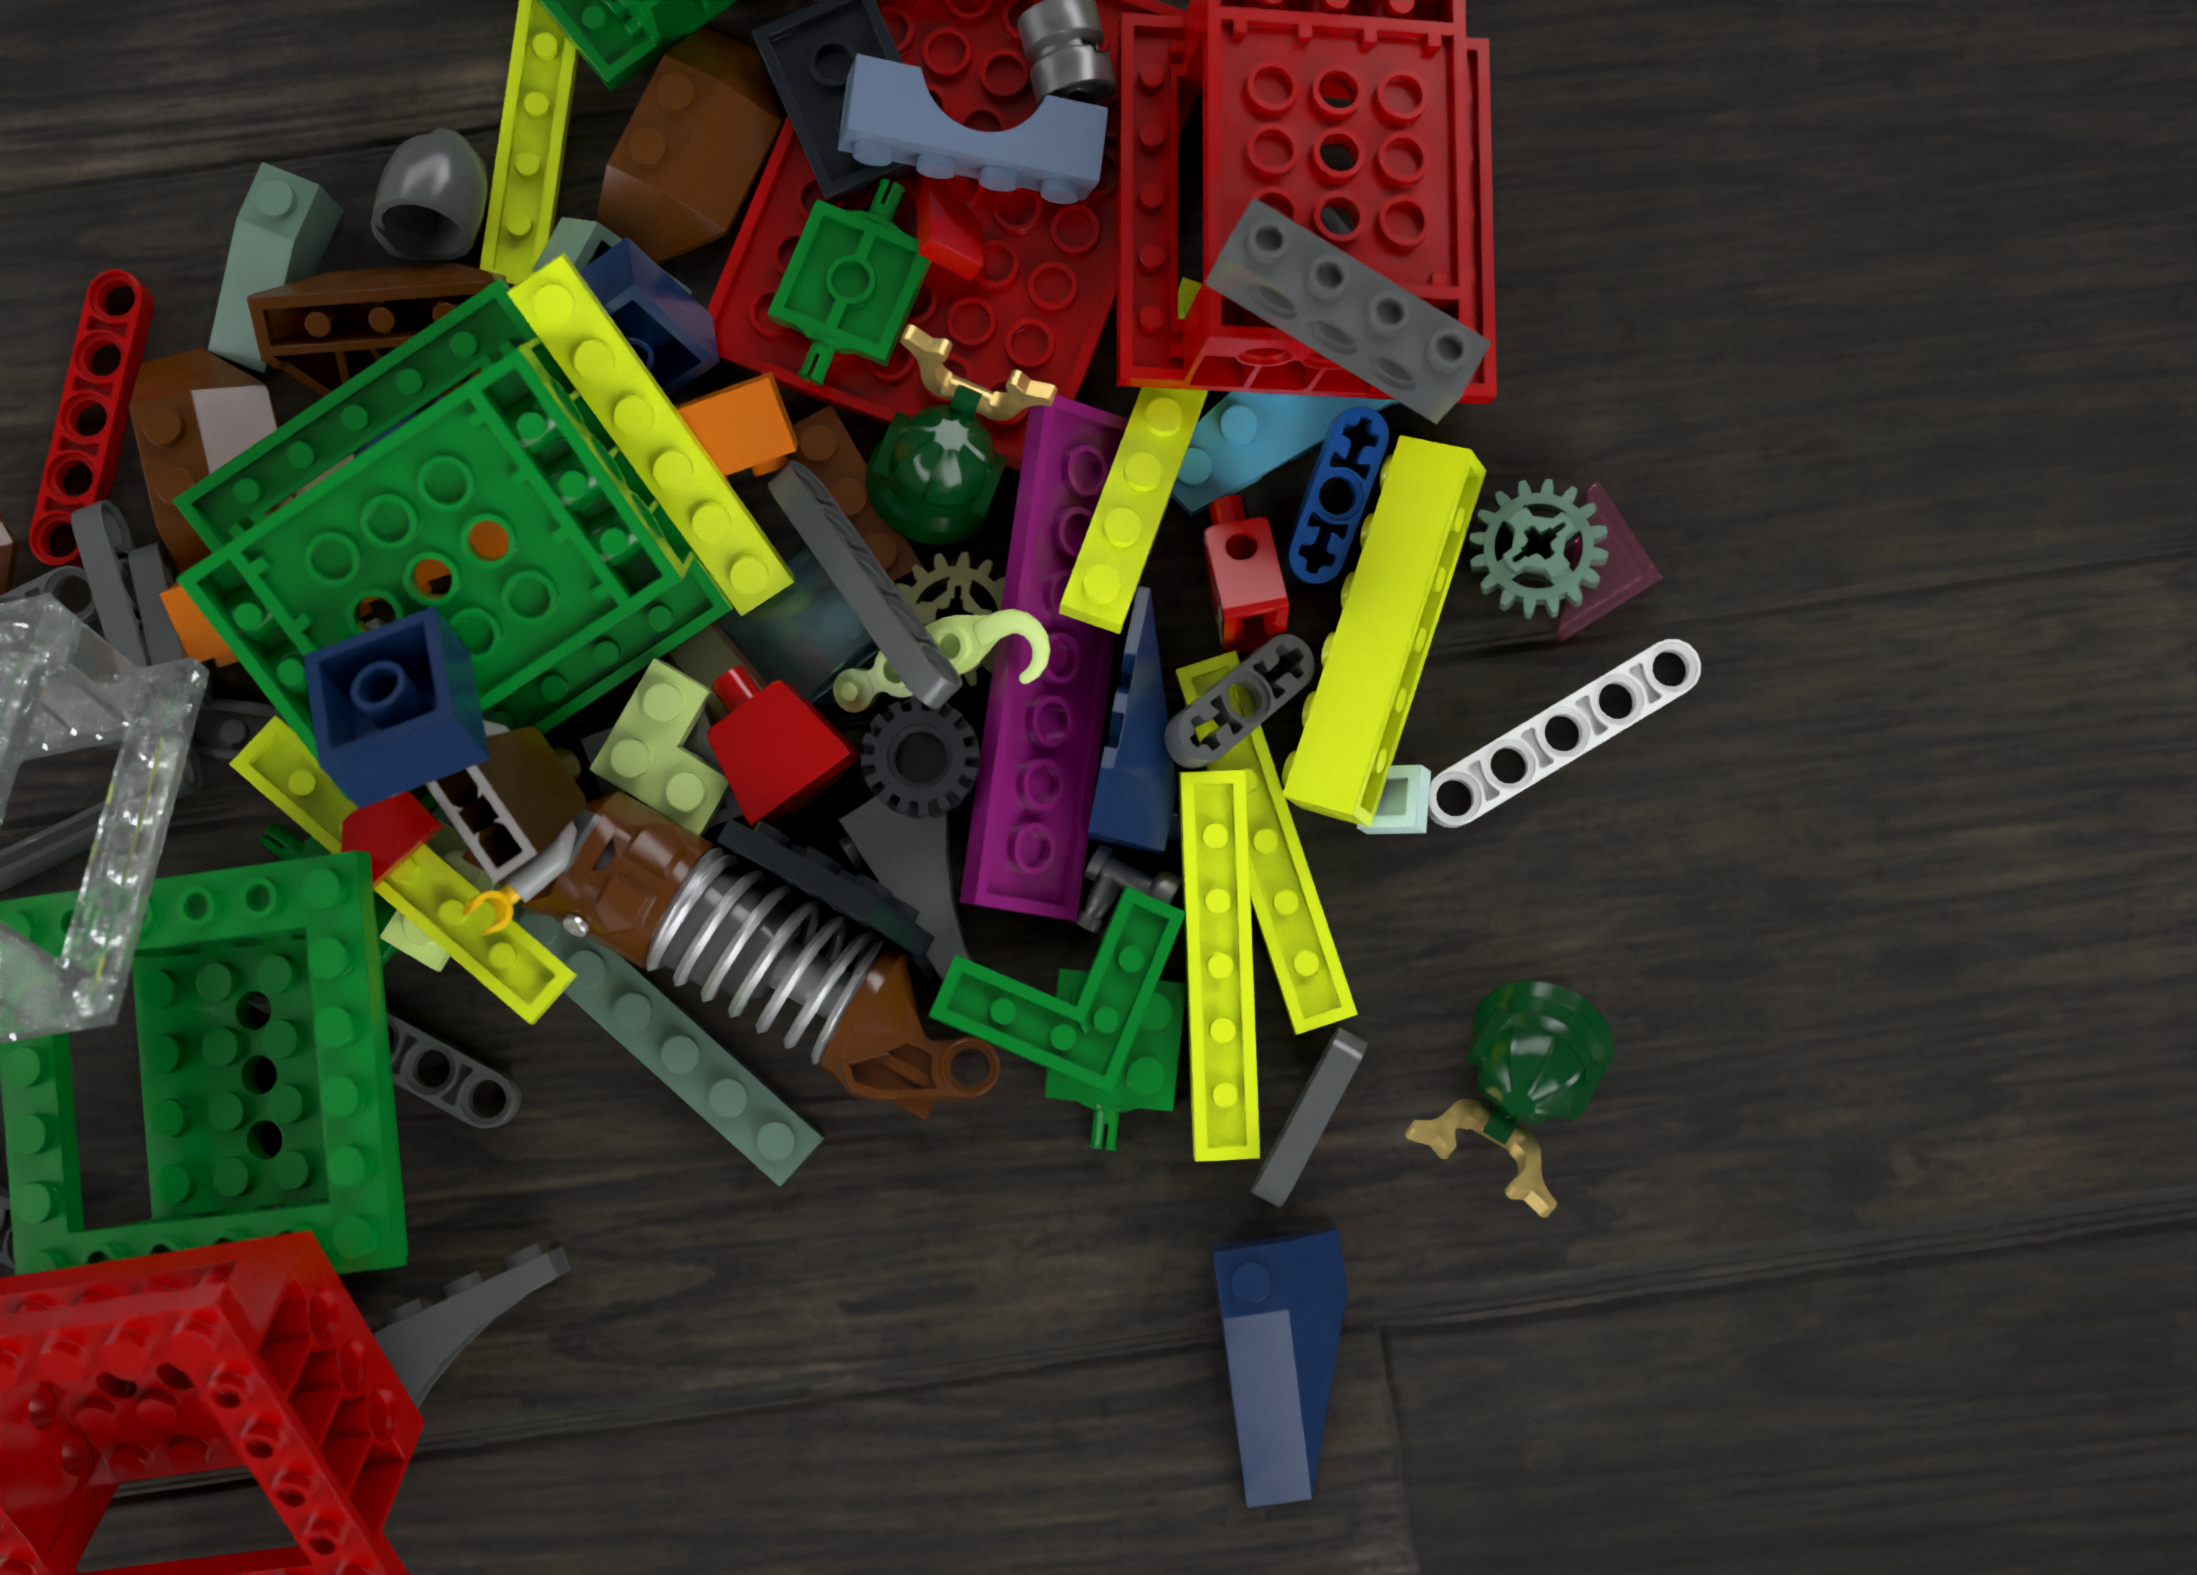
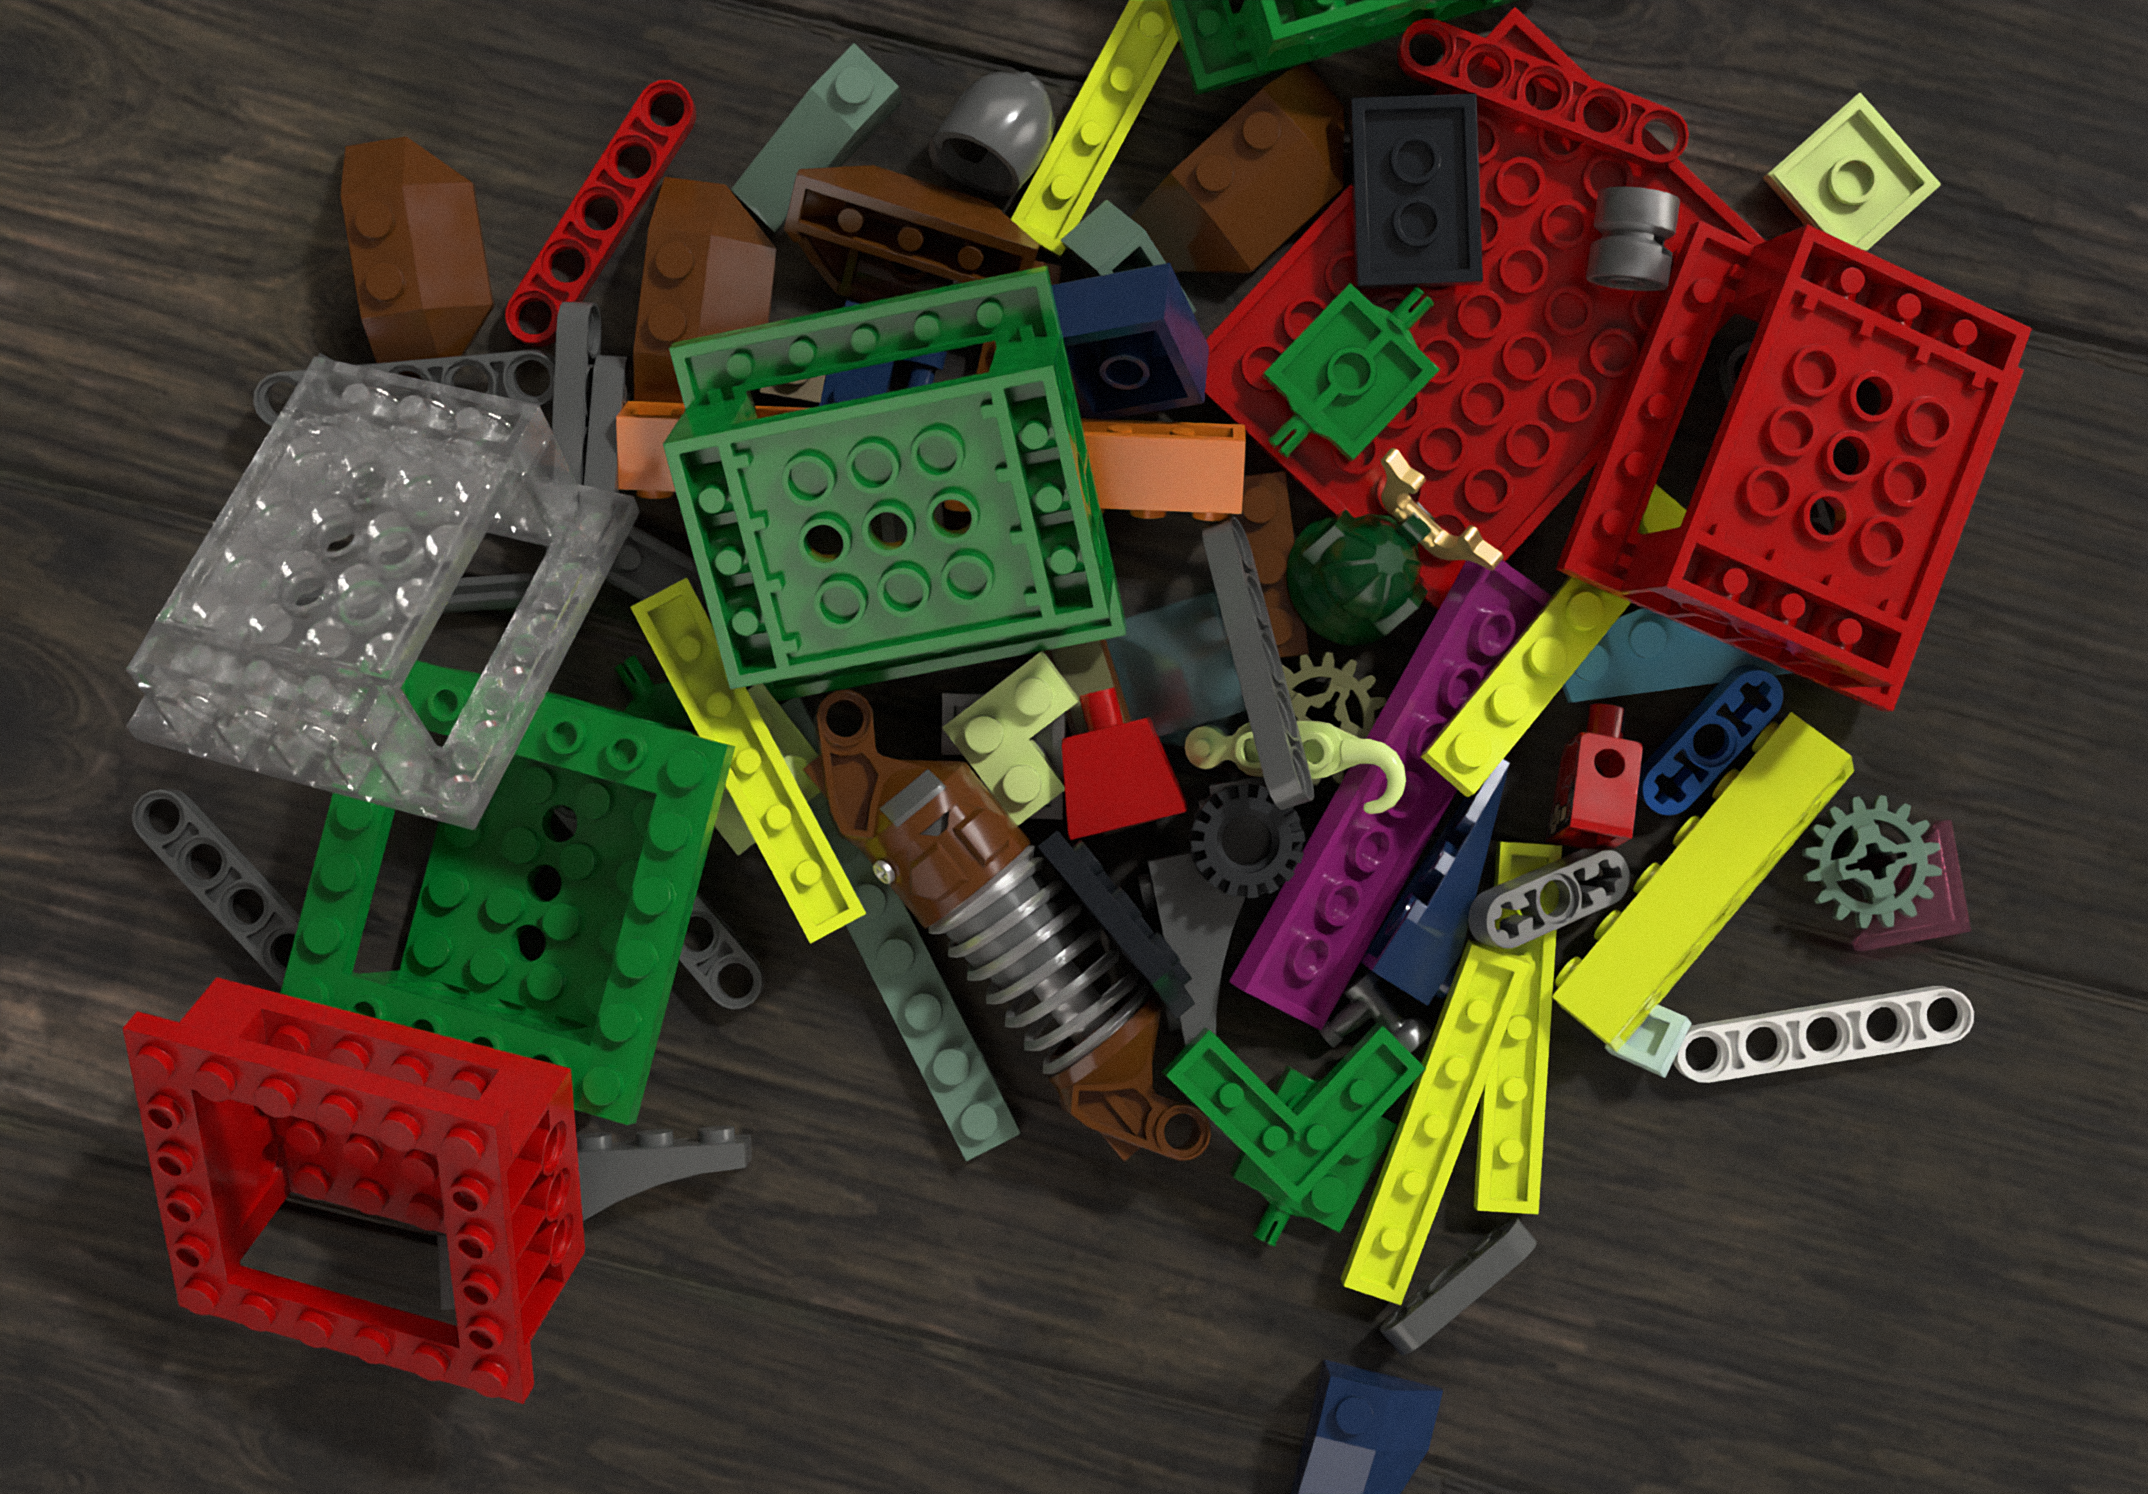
camera: 15 degrees right, 5 degrees up
dark blue brick [303,606,491,809] -> none
red tile [341,790,444,889] -> none
dark brown torso [393,720,586,935] -> none
neon yellow plate [507,252,794,617] -> none
sand blue arch [837,54,1108,204] -> none
red tile [916,173,984,281] -> none
dark grey brick [1204,197,1492,424] -> none
dark green helmet [1405,981,1614,1218] -> none

